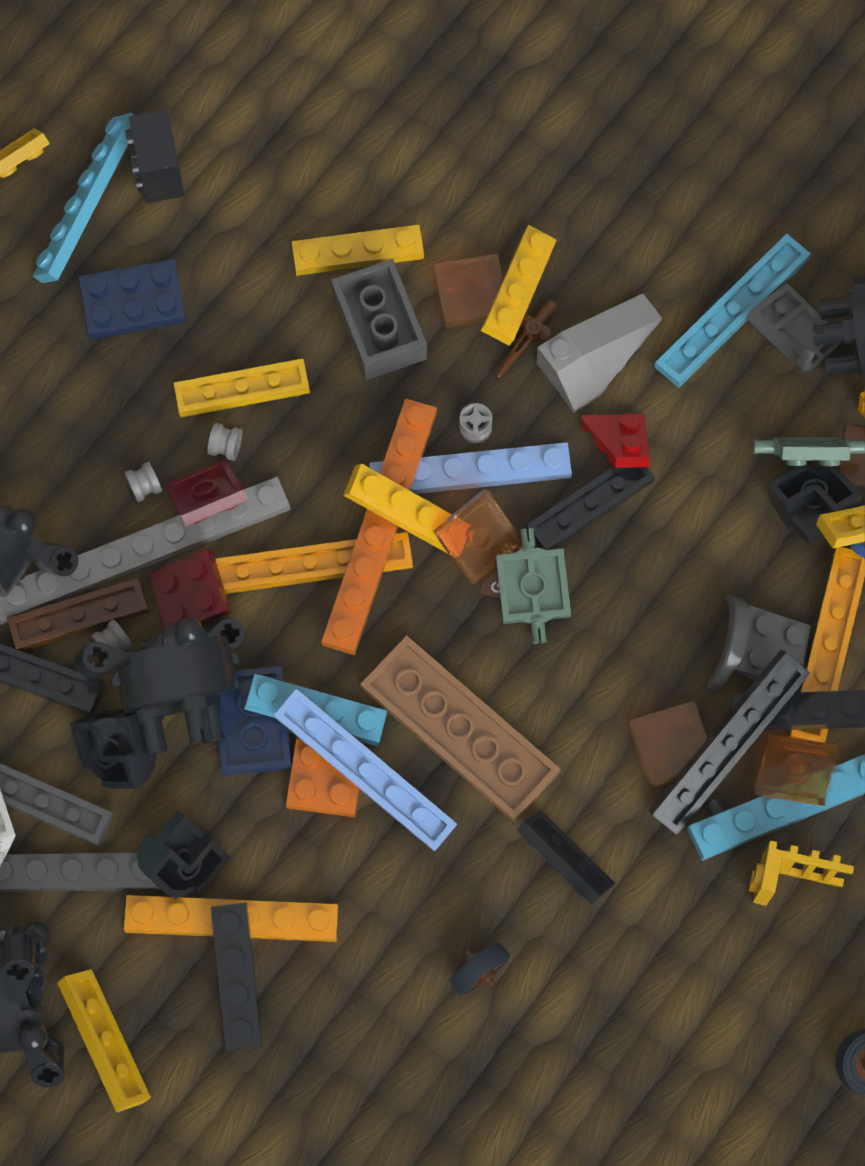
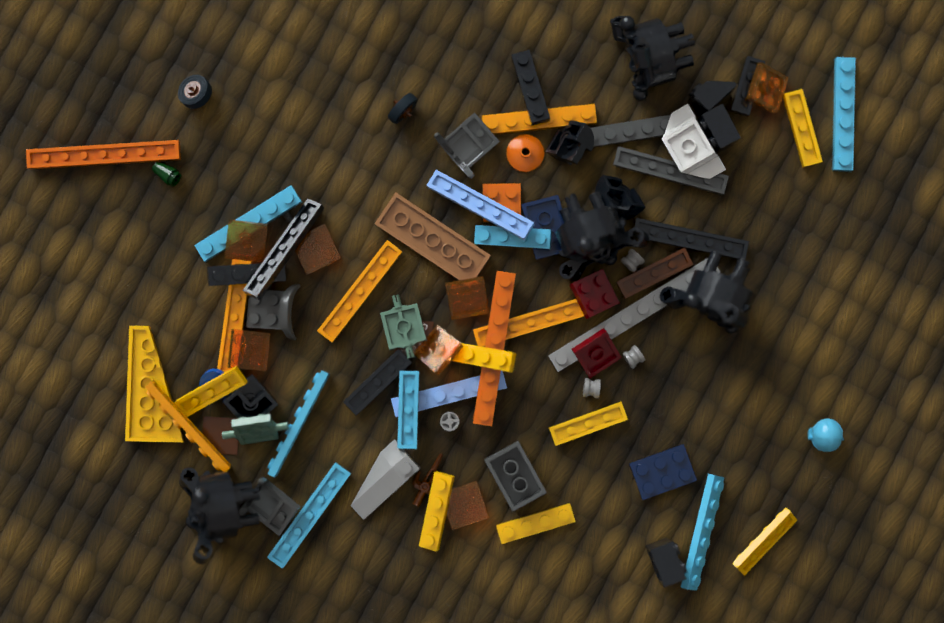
camera: 170 degrees right, 15 degrees up
yellow plate [57,969,151,1113] -> none
black plate [517,810,615,904] -> none
red wing [581,414,650,468] -> none
yellow plate [749,841,854,906] -> none
none -> clear orange plate [227,329,270,371]
none -> medium azure plate [267,370,330,477]
none -> light orange plate [317,240,402,343]
none -> medium azure plate [397,371,419,449]
none -> dark grey piece [434,112,500,179]
none -> clear orange plate [445,276,489,320]
none -> orange dish [506,134,544,172]

